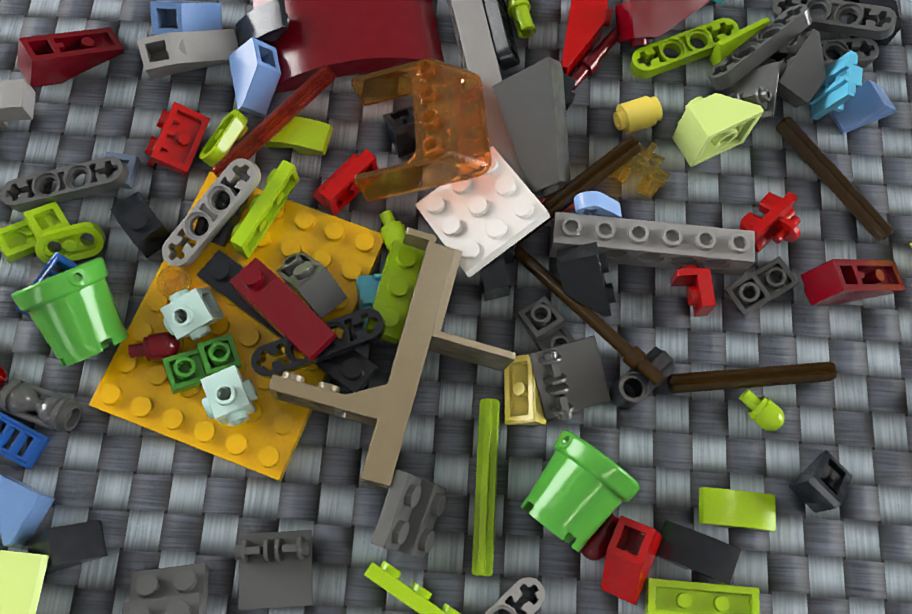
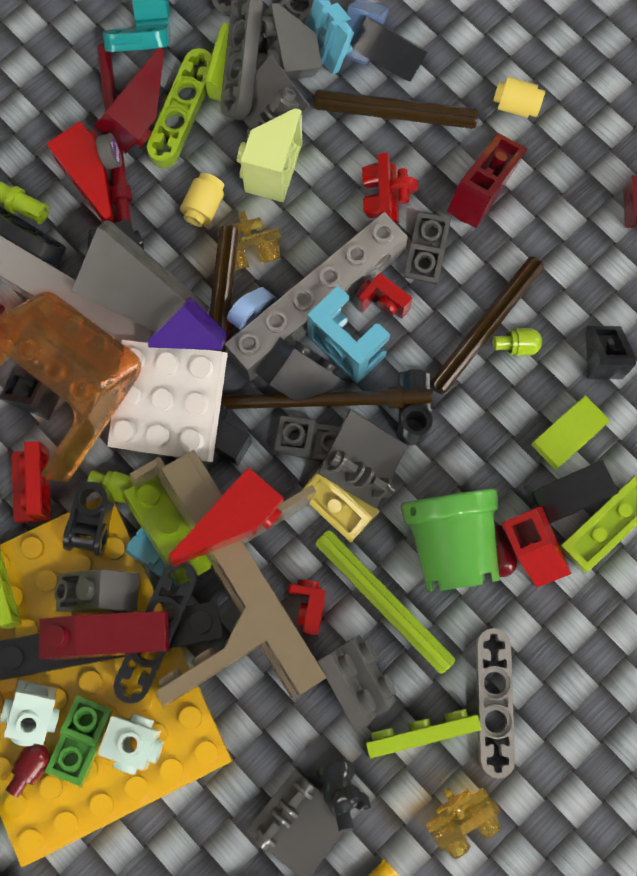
camera: 45 degrees left, 5 degrees up
none -> black piece [63,482,114,557]
none -> dark grey tile [96,133,122,170]
none -> dark purple slope [148,297,227,351]
none -> red slope [168,467,284,567]
none -> red bracket [288,579,326,637]
none -> medium azure panel [307,286,390,384]
none -> black piece [316,760,371,833]
none -> black slope [350,15,427,82]

